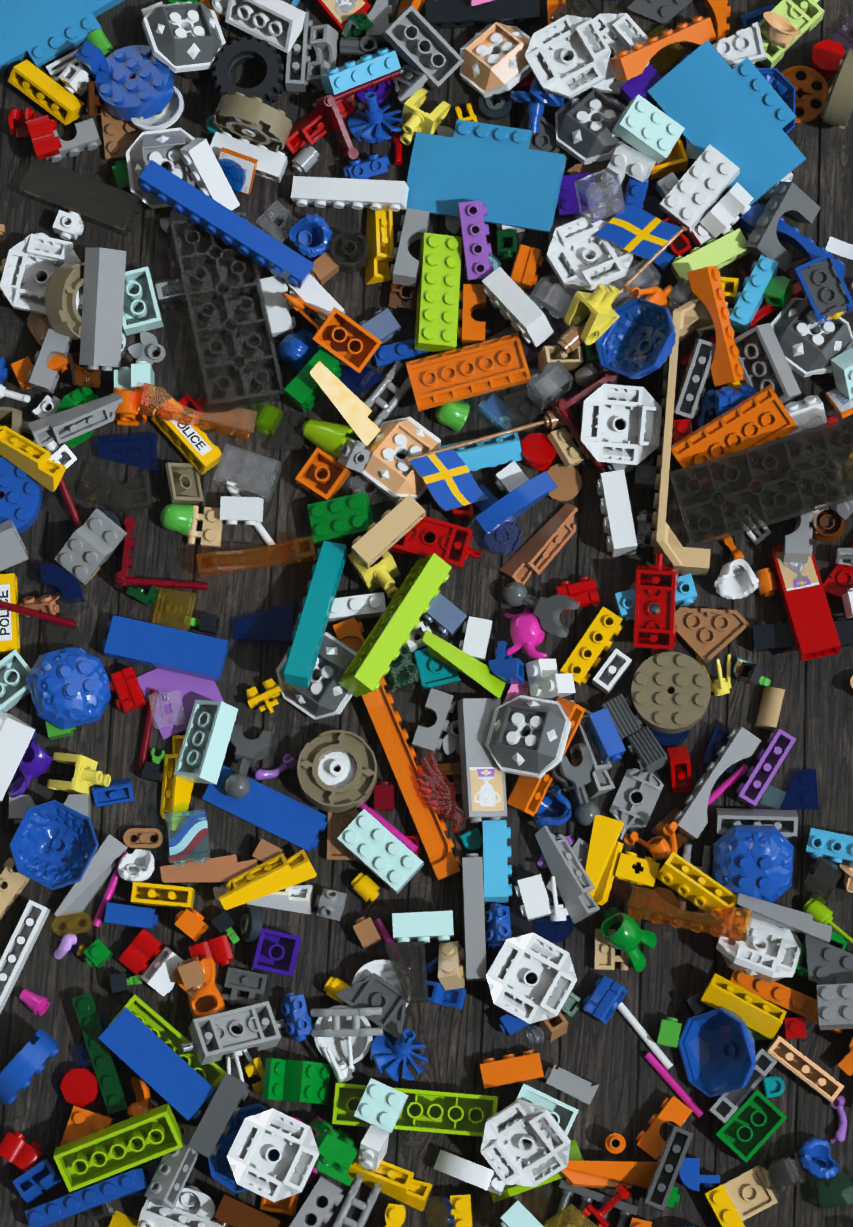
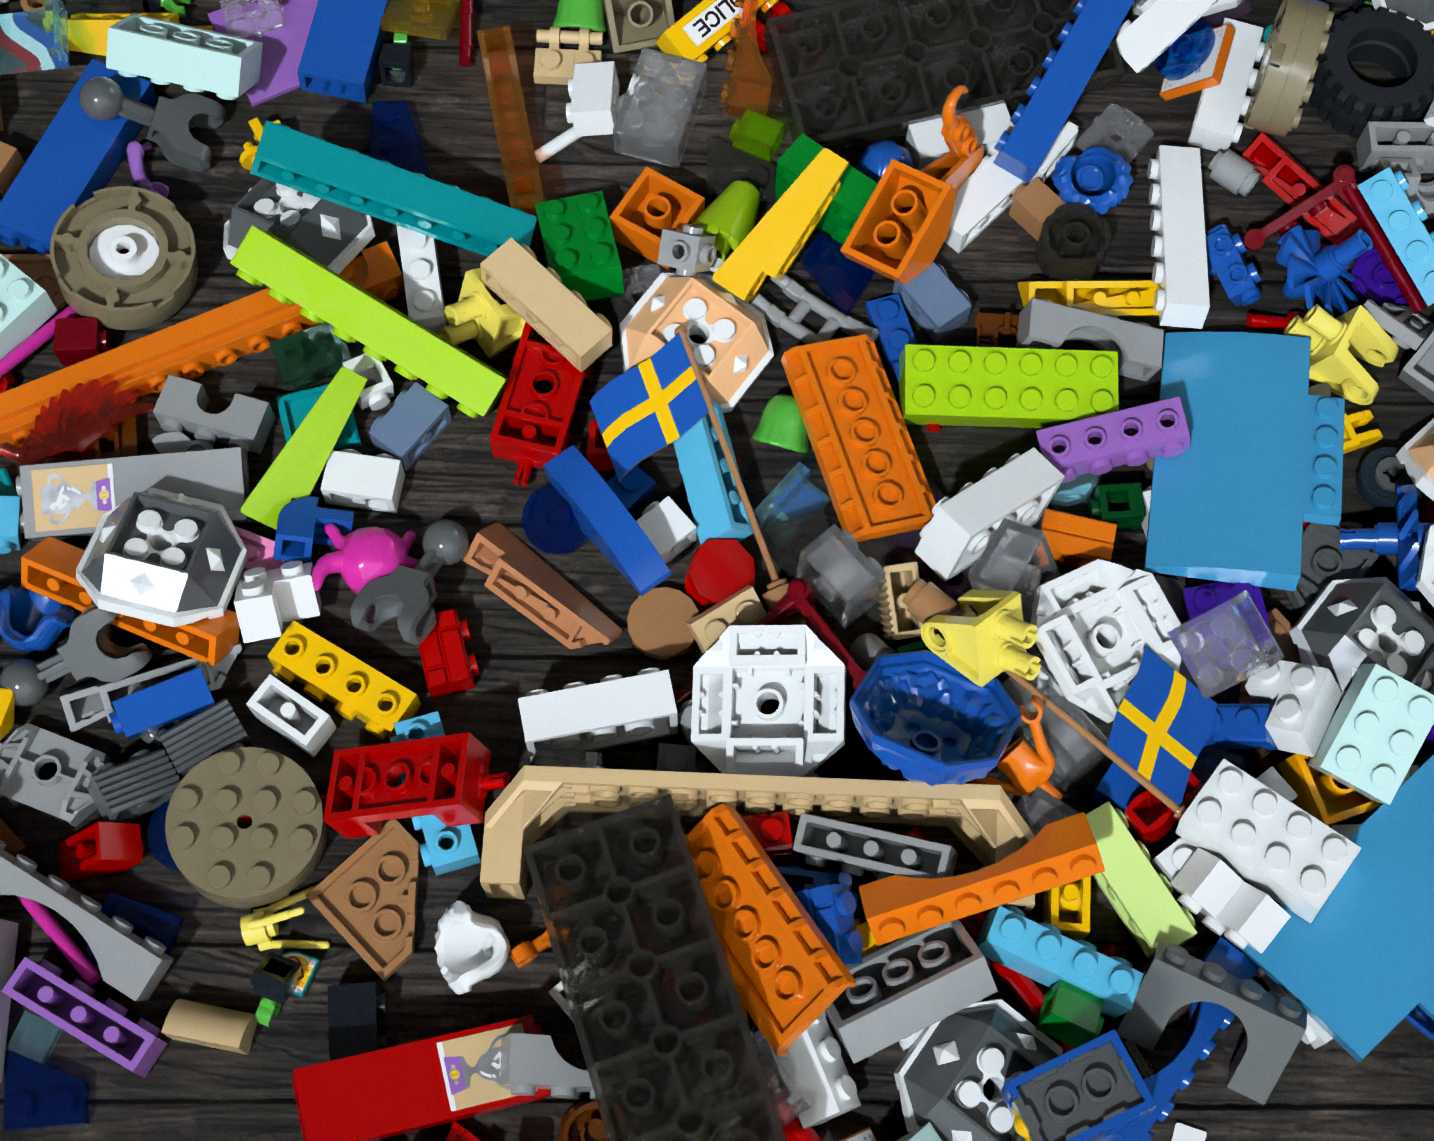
camera: 80 degrees right, 10 degrees down
orange arch [458,284,486,345] -> none
orange brick [756,568,779,598] -> none

